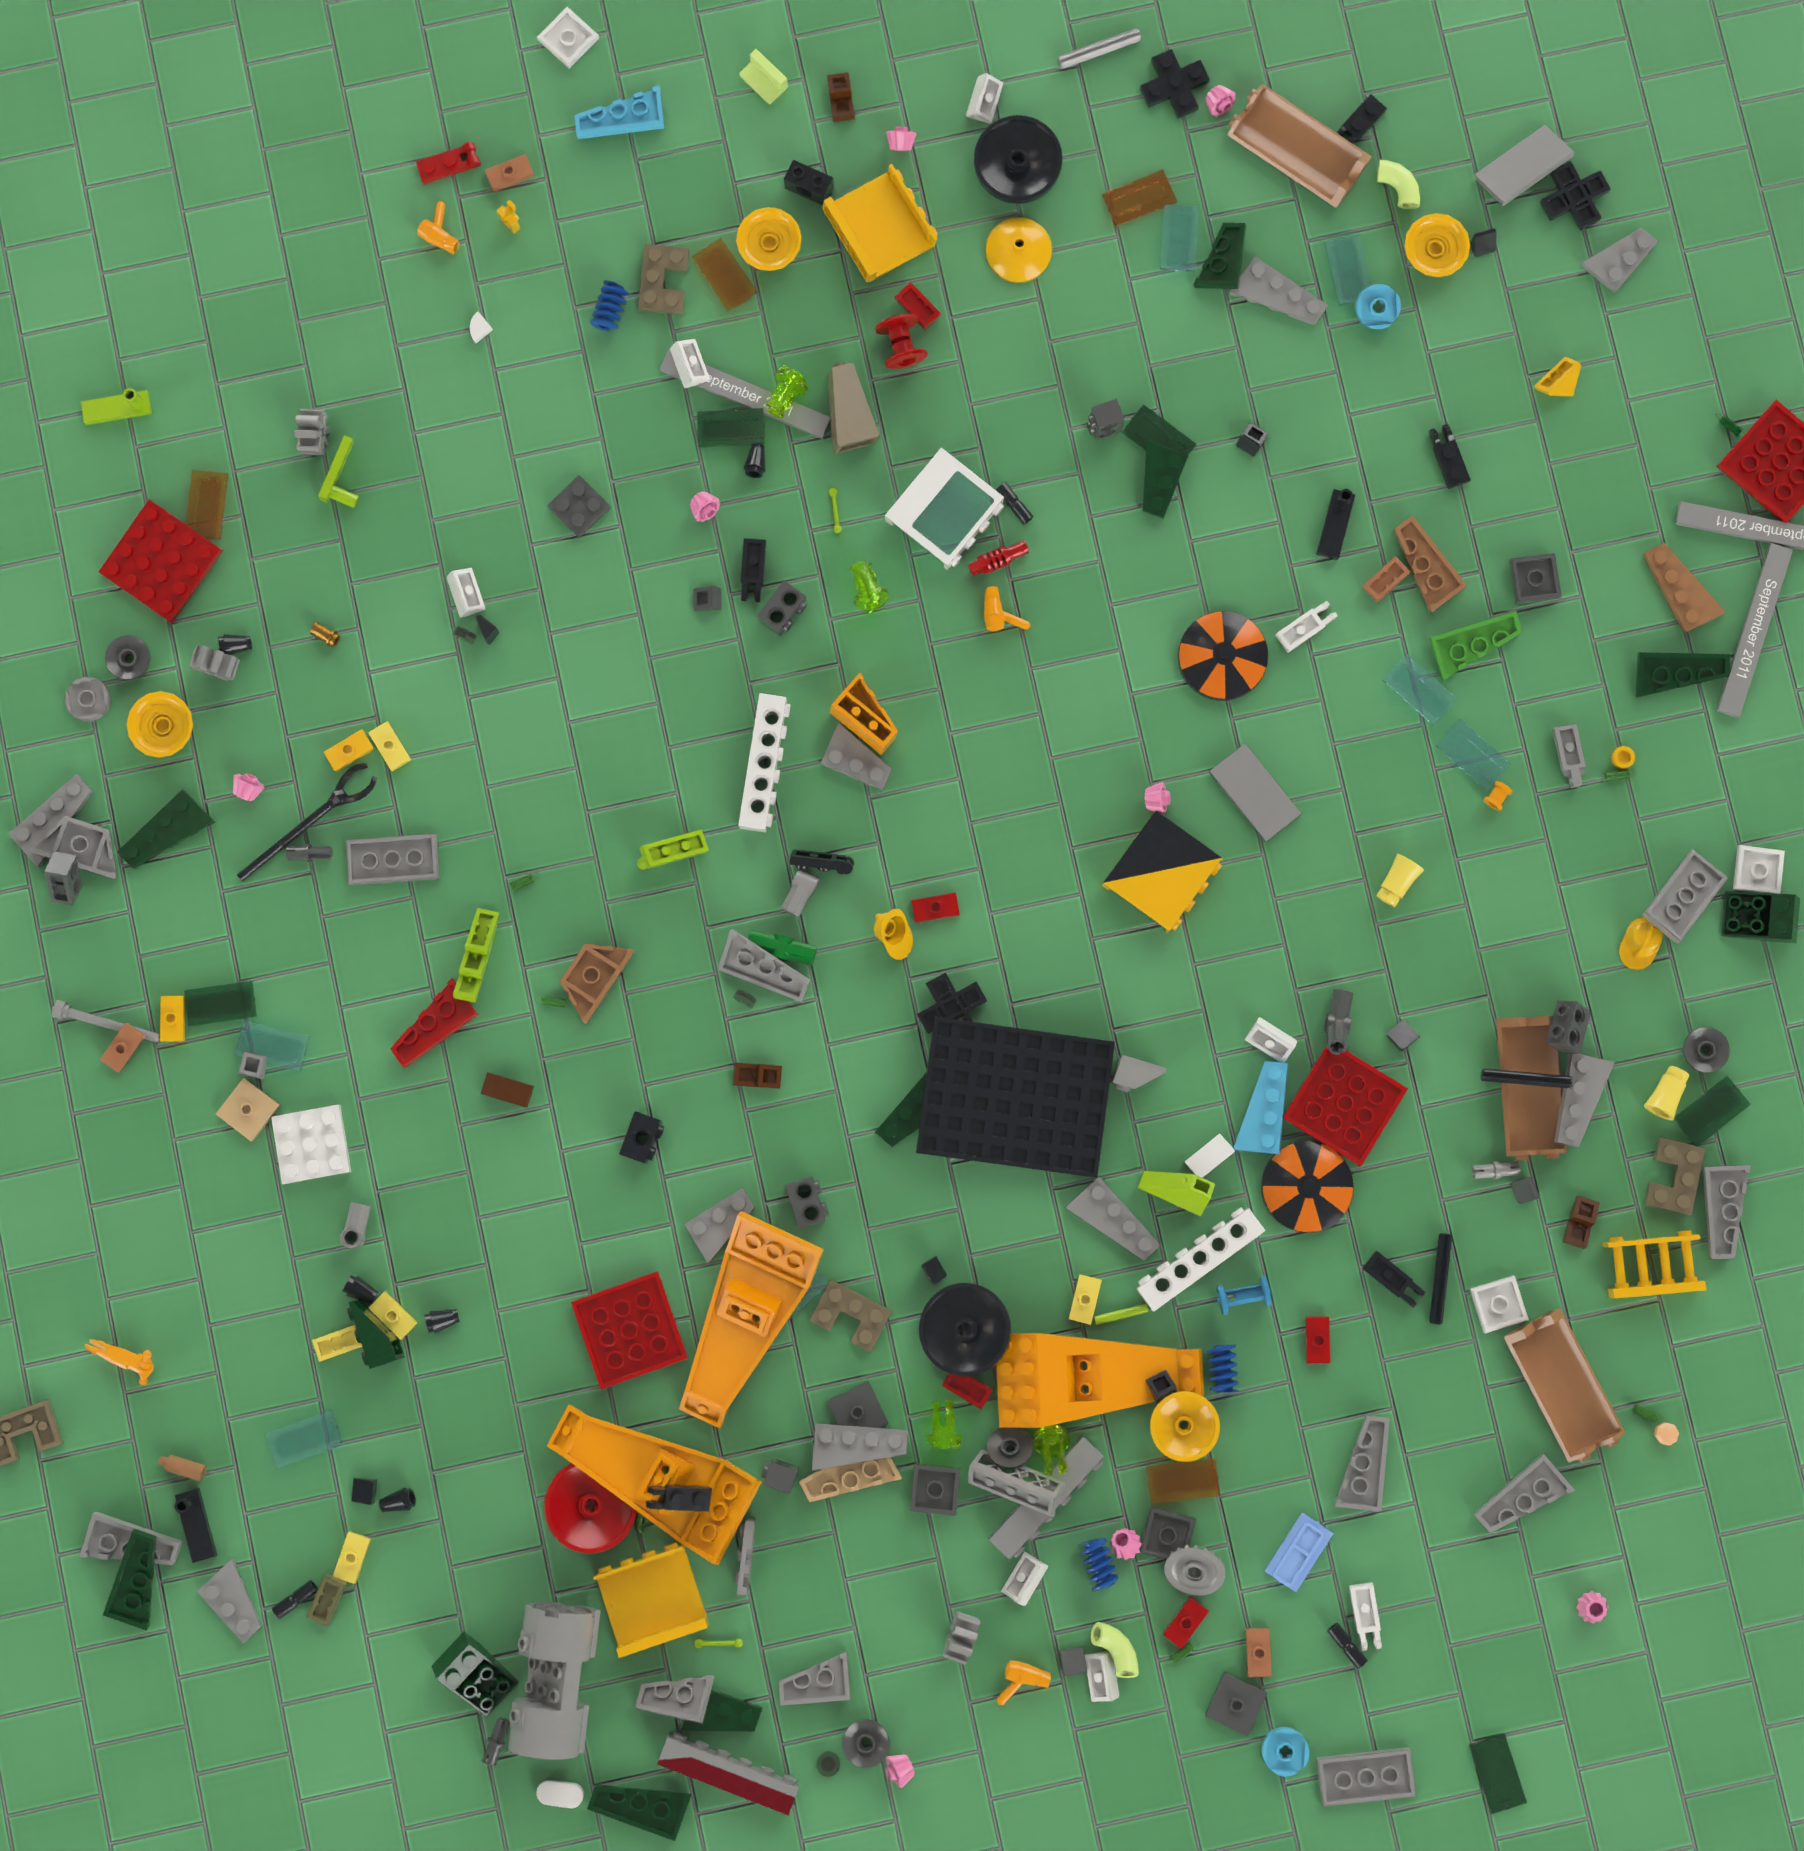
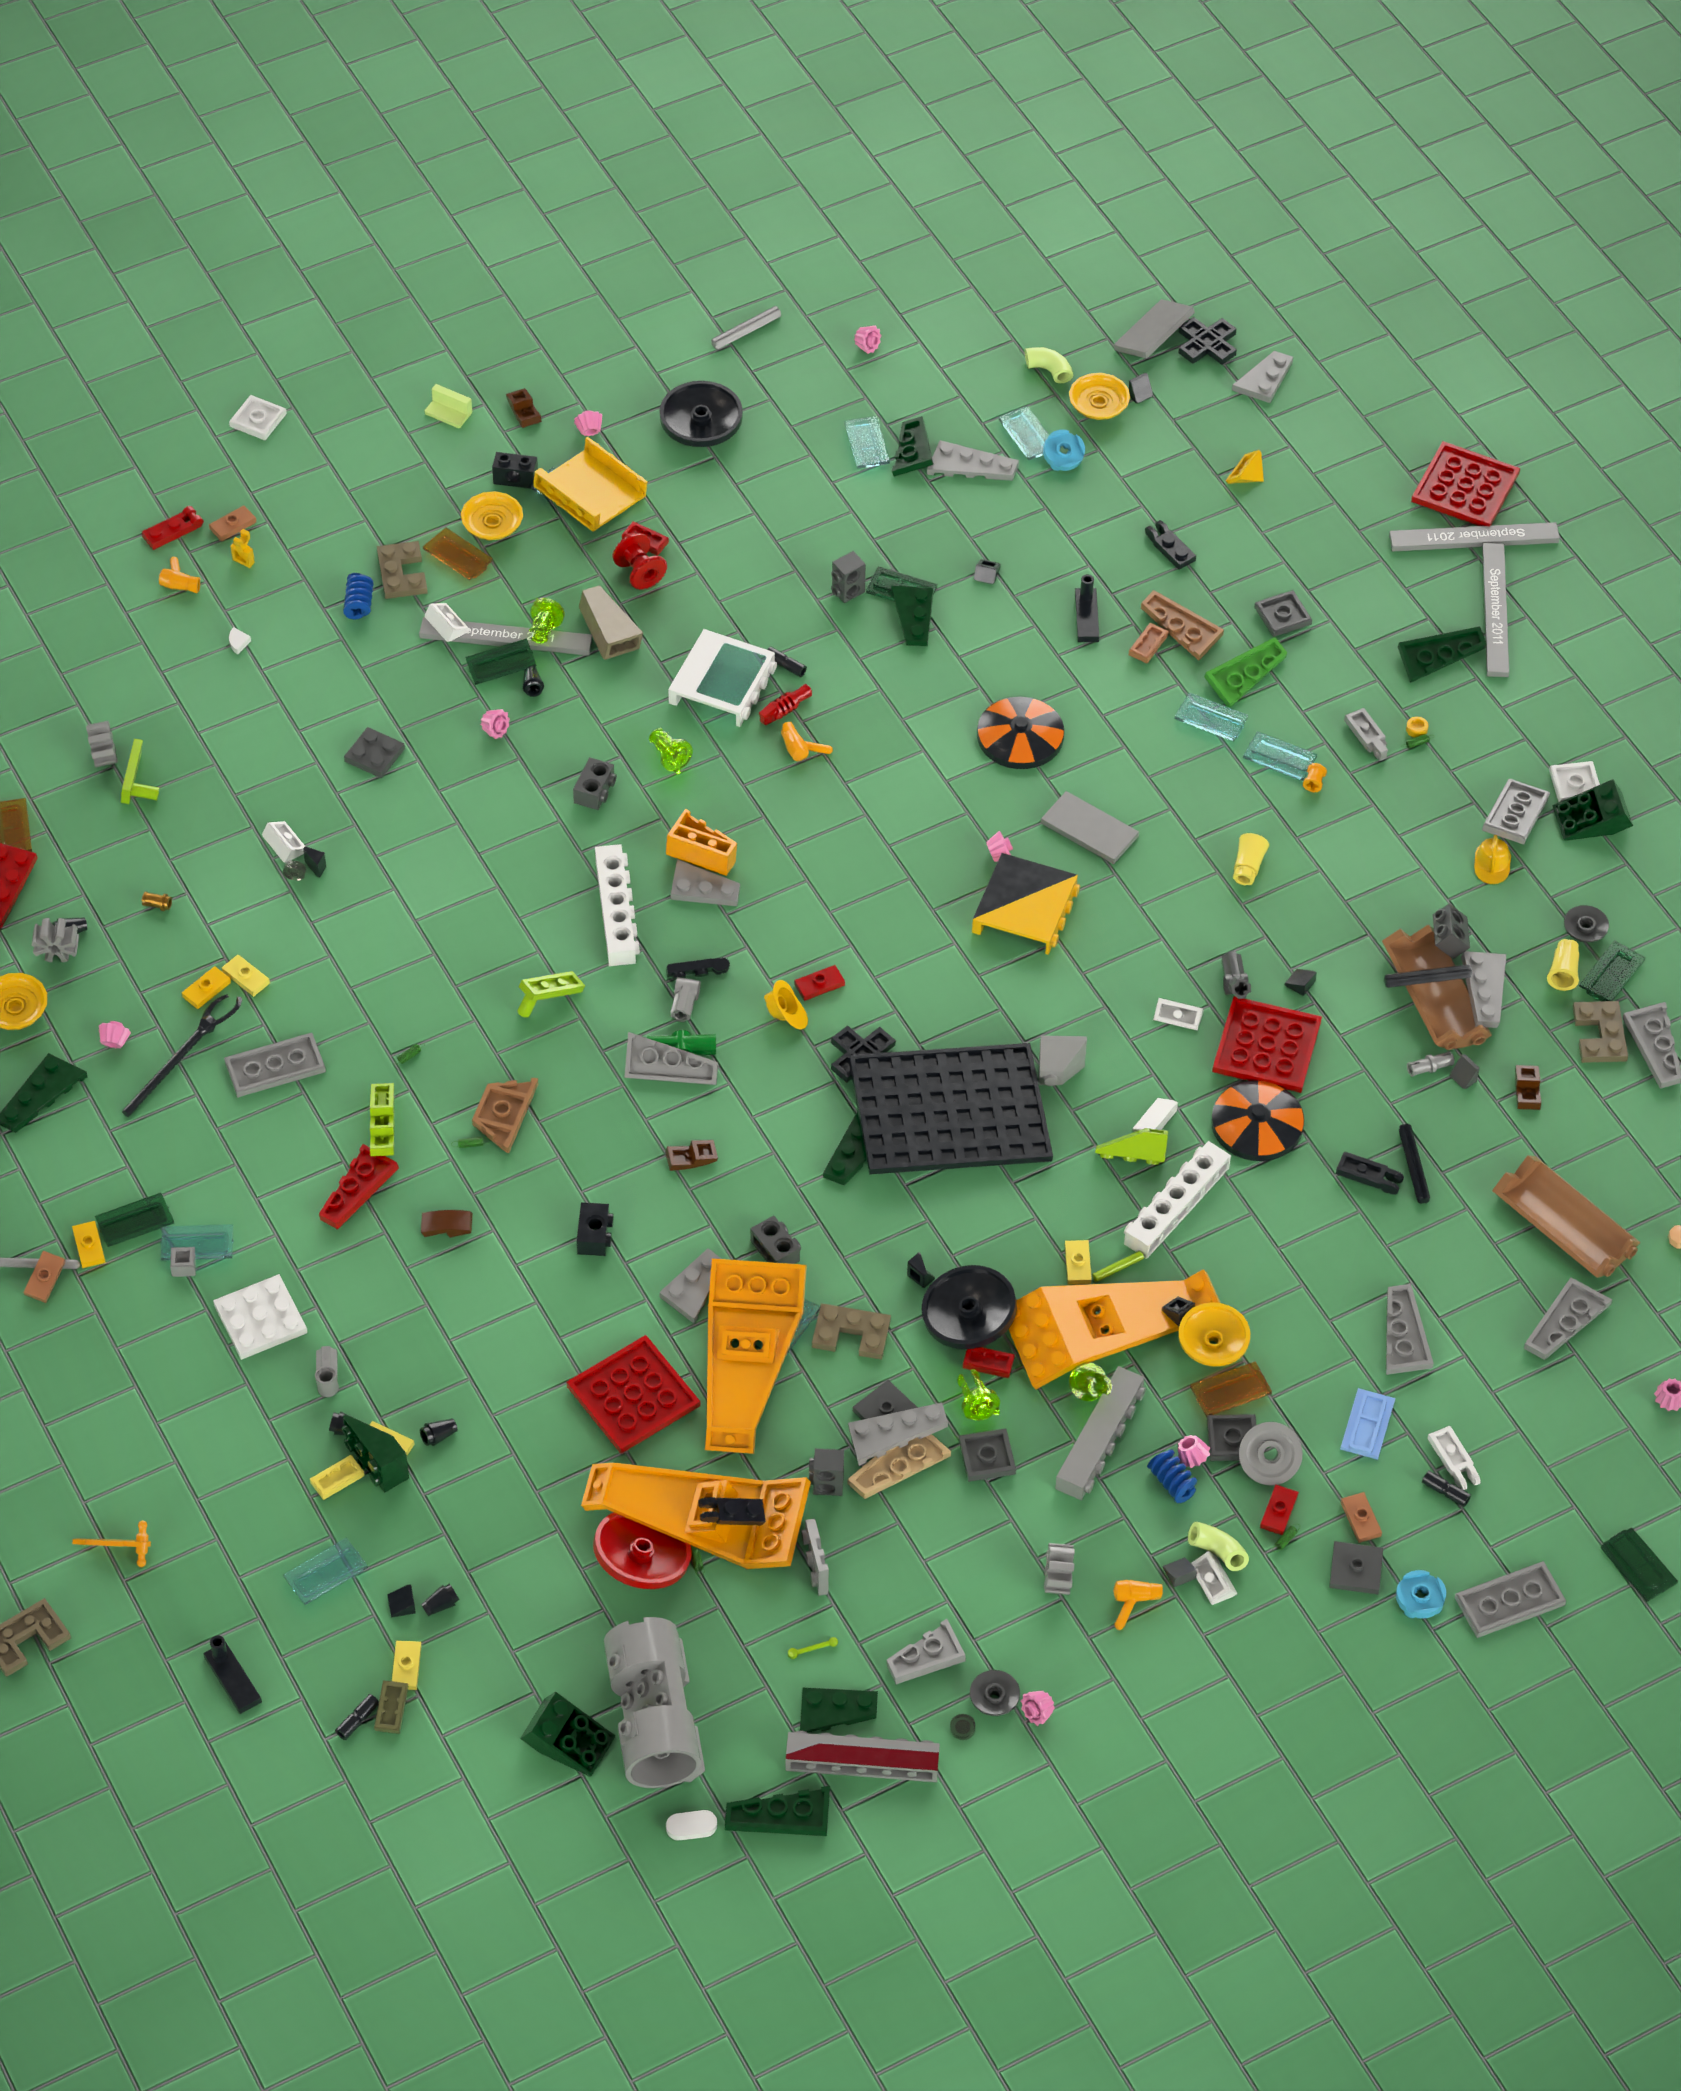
camera: 20 degrees left, 30 degrees down
light grey wing [79,1512,182,1565] -> none
dark green wing [103,1529,157,1631] -> none
medium nougat cylinder [158,1455,206,1482] -> none
light grey wing [197,1558,263,1643] -> none
tan plate [216,1078,281,1142] -> none
dark grey axle [286,844,333,862] -> none
dark grey axle [481,1717,510,1766] -> none
medium azure wing [574,85,665,139] -> none
yellow panel [593,1542,709,1658] -> none
light grey wing [635,1675,715,1723] -> none
dark grey slope [693,585,722,611] -> none
clear smoke tile [733,990,757,1008] -> none
black hinge [740,538,766,602] -> none
lime hinge [829,488,842,533] -> none
white slope [966,73,1003,124] -> none
light grey fence [968,1449,1065,1517] -> none
yellow dish [986,217,1052,283] -> none
dark grey dish [987,1428,1033,1468] -> none
white slope [1001,1552,1048,1606] -> none
light grey wing [1065,1177,1161,1261] -> none
clear orange piece [1102,170,1177,227] -> none
black plate [1140,49,1210,118] -> none
blue piece [1207,1345,1239,1393] -> none
dark azure hose [1216,1276,1272,1315] -> none
medium nougat cylinder [1227,84,1372,208] -> none
medium azure wing [1233,1061,1288,1155] -> none
white hinge [1275,601,1338,653] -> none
red plate [1305,1317,1330,1364] -> none
black hinge [1336,94,1387,144] -> none
white tile [1469,1275,1529,1333] -> none
yellow fence [1602,1230,1706,1299] -> none
bright green piece [1628,1403,1664,1423] -> none
medium nougat wing [1643,543,1726,633] -> none
green piece [1716,415,1745,437] -> none

